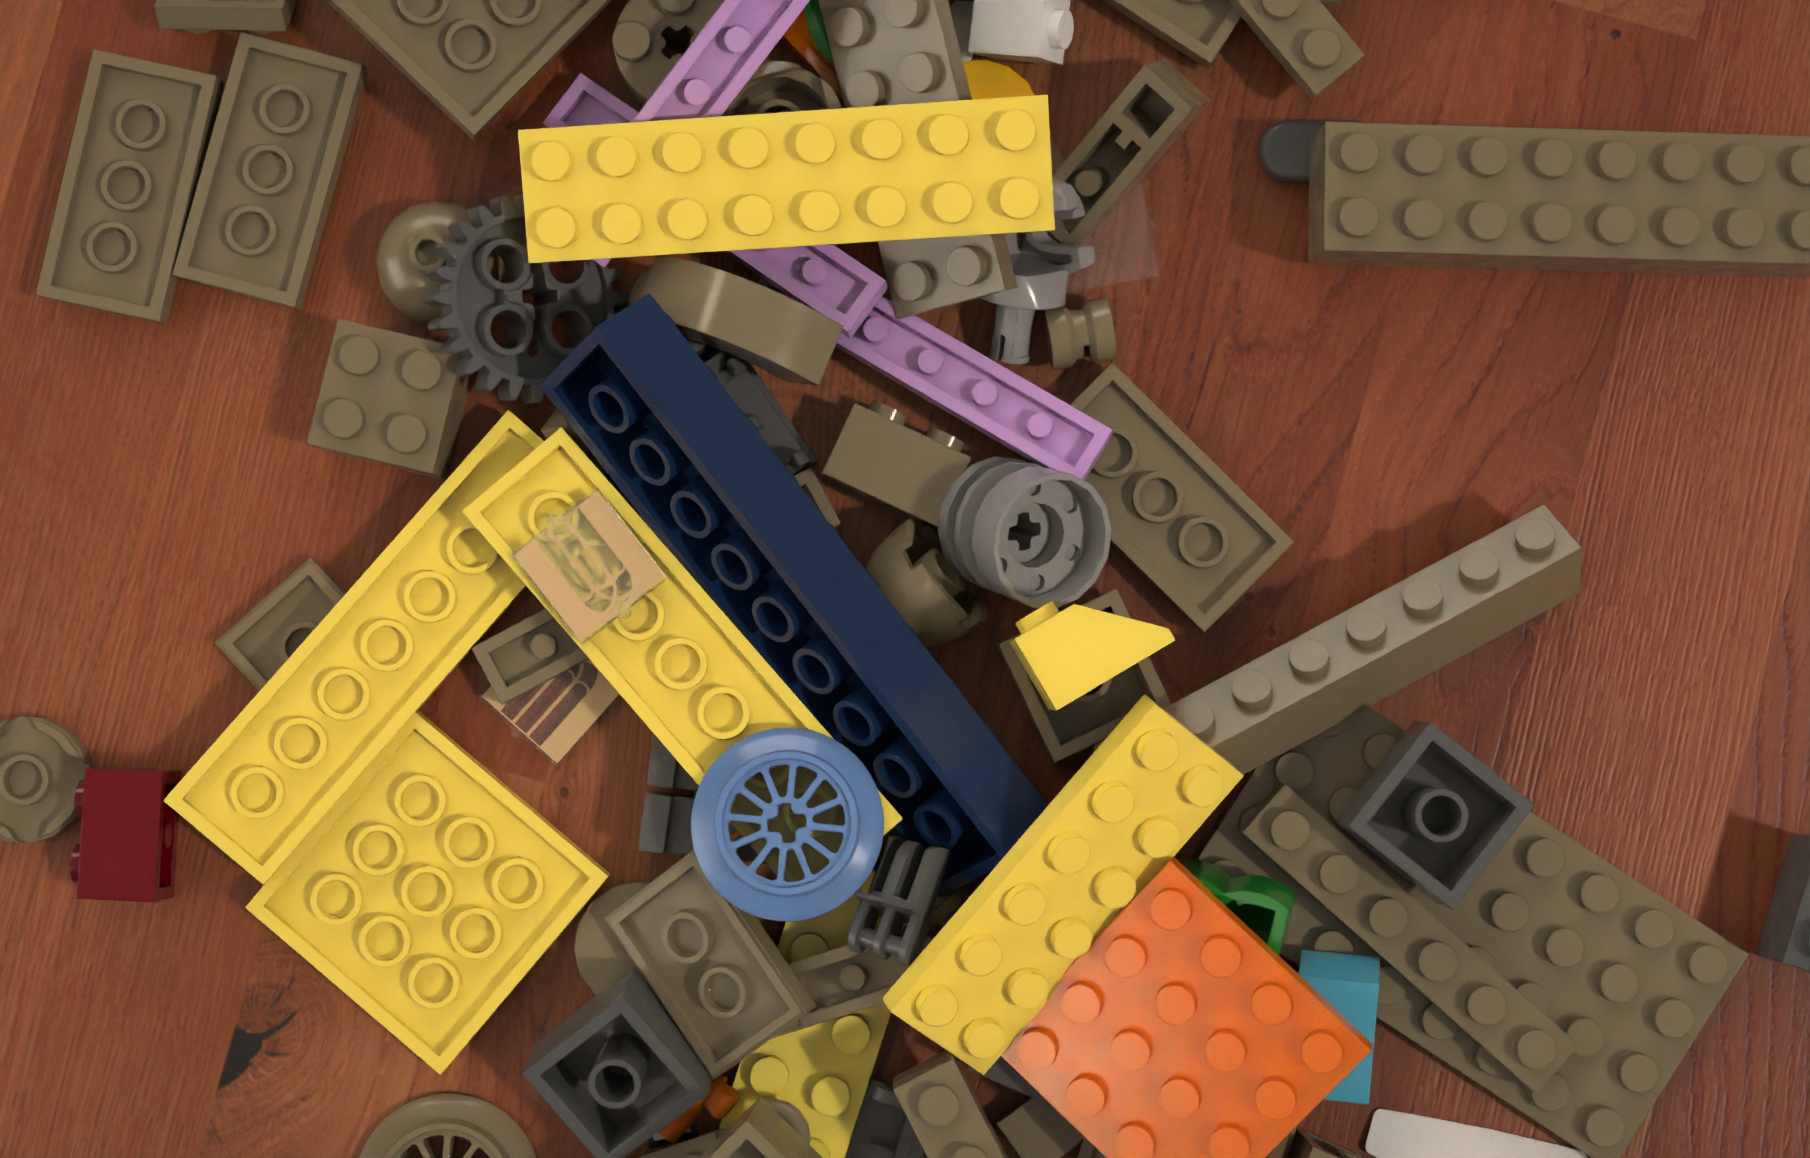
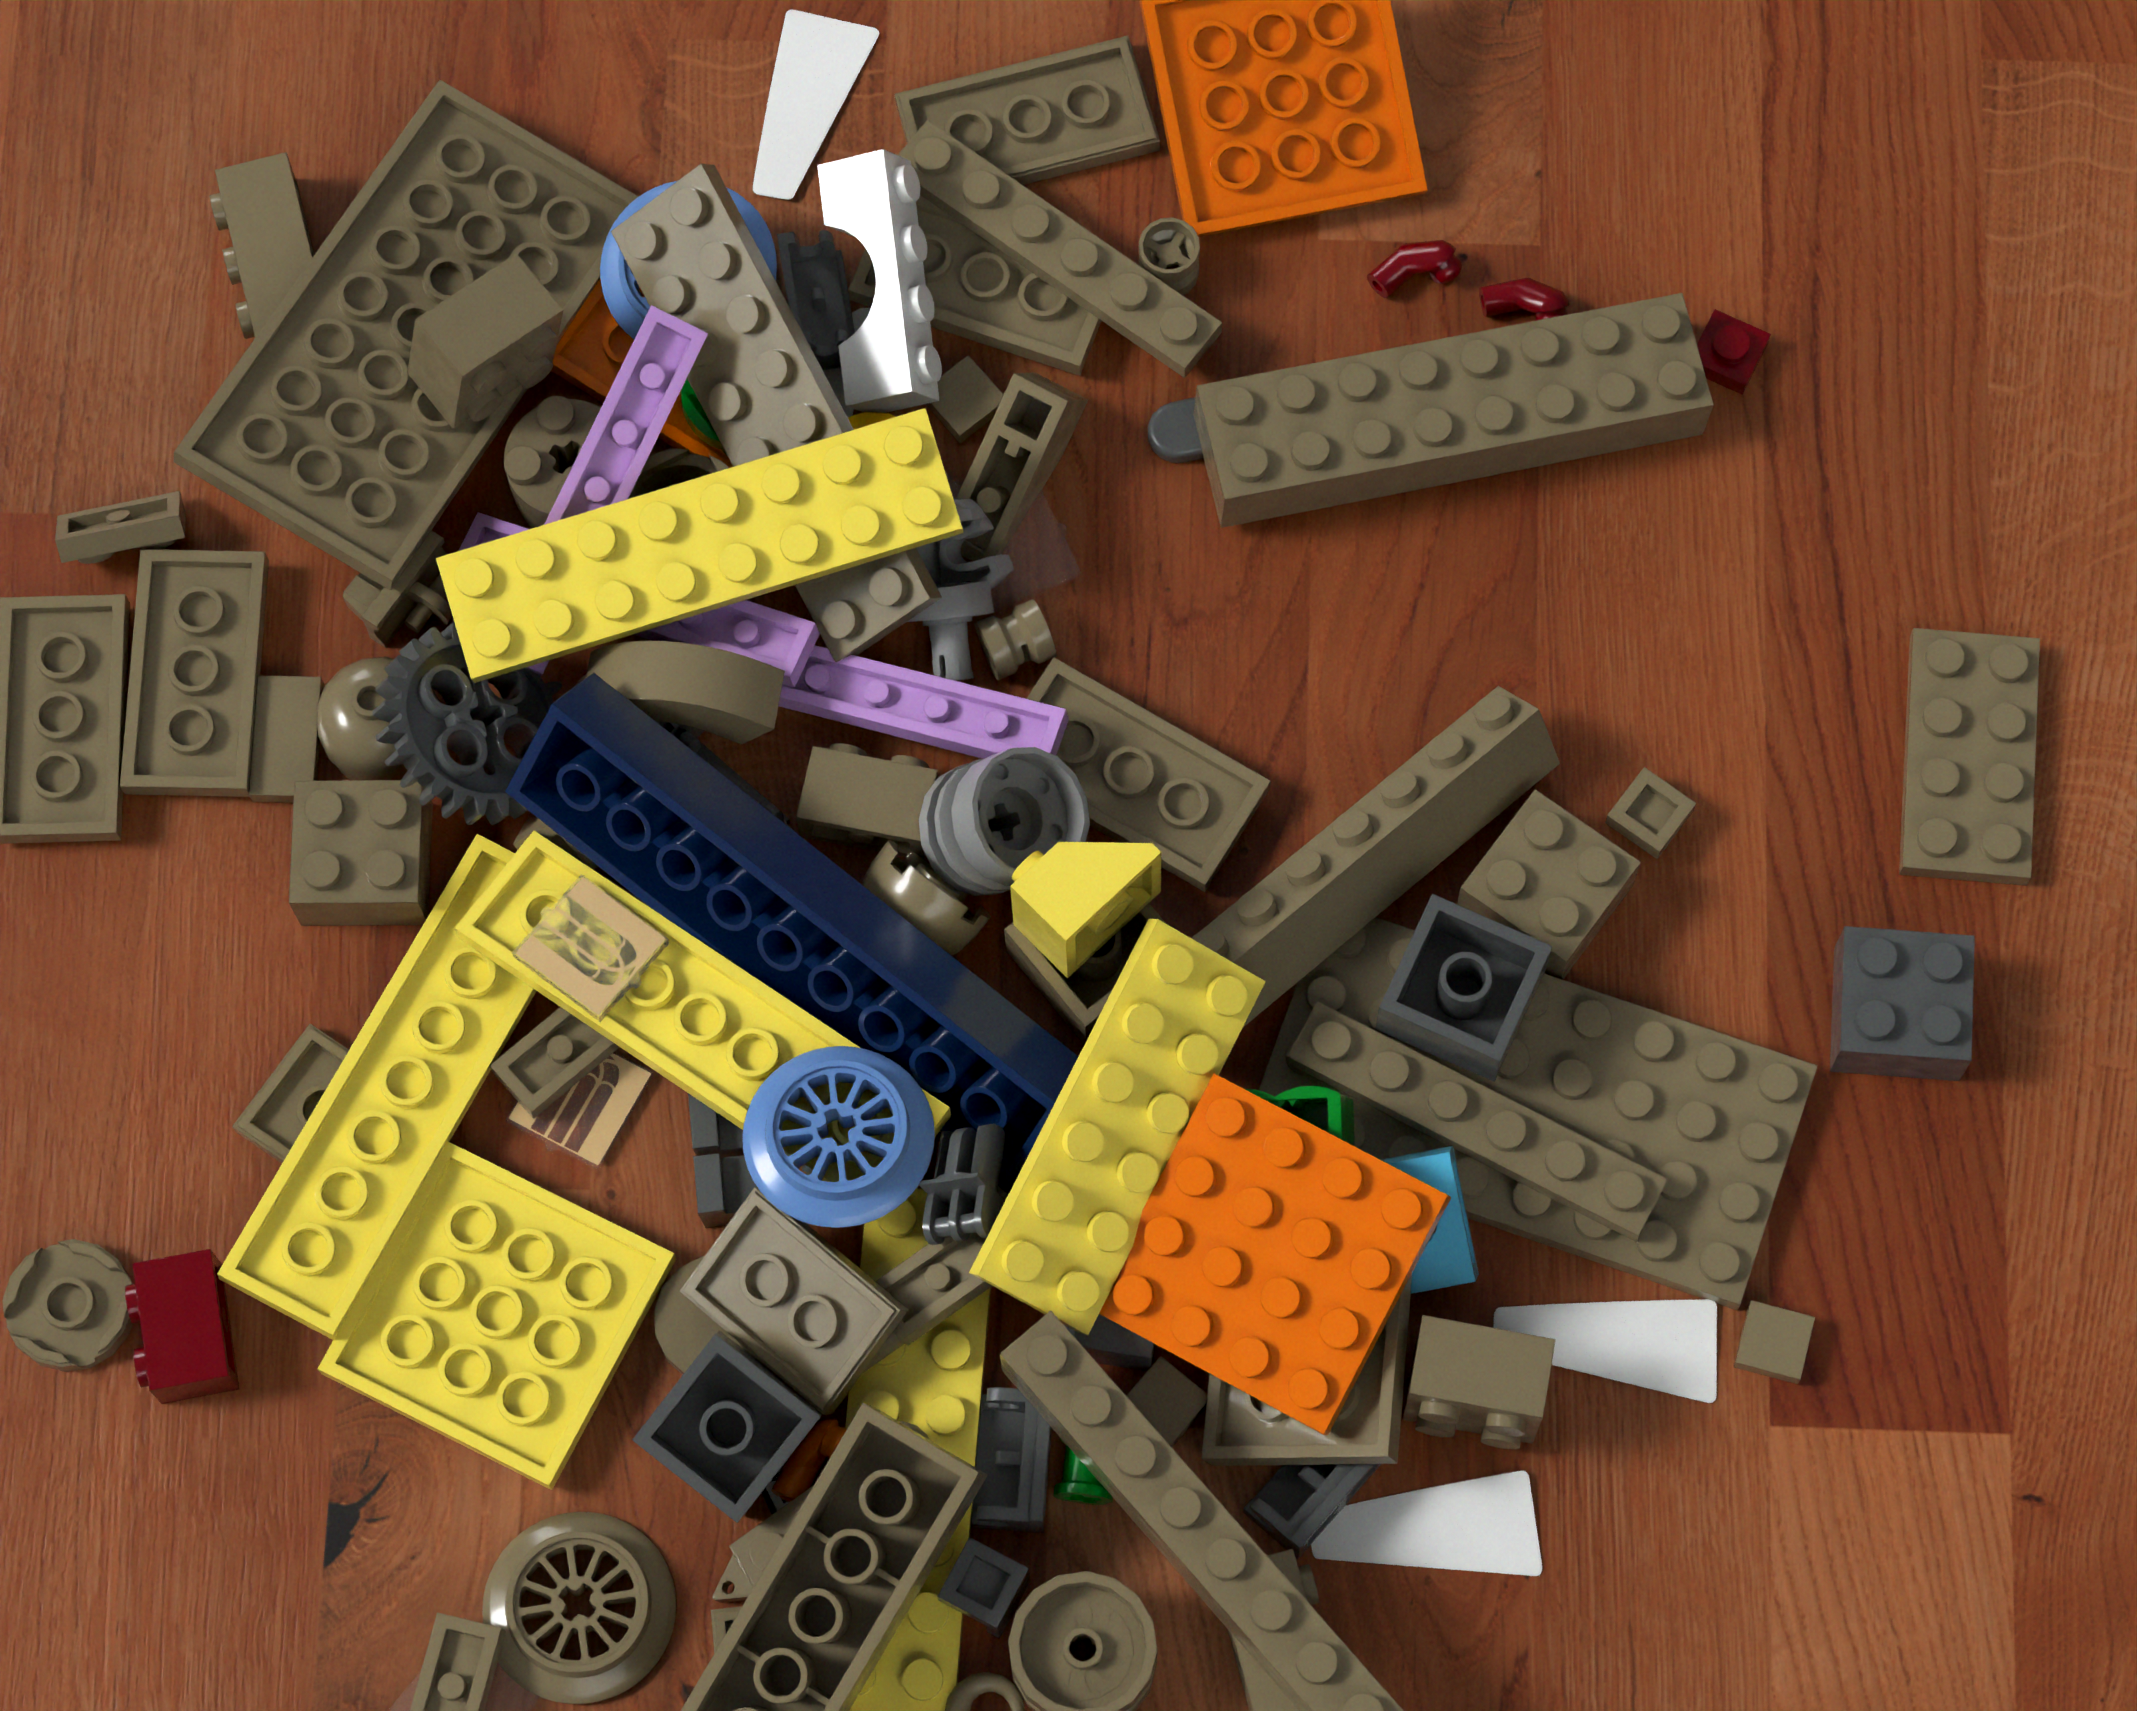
camera: 10 degrees left, 15 degrees down
none -> dark tan tile [249,676,324,803]
none -> dark tan hips [343,530,453,648]
none -> dark tan tile [925,355,1004,444]
none -> dark red arm [1367,240,1462,298]
none -> dark tan brick [1457,789,1641,980]
none -> dark red arm [1479,278,1569,321]
none -> dark tan plate [1605,767,1696,859]

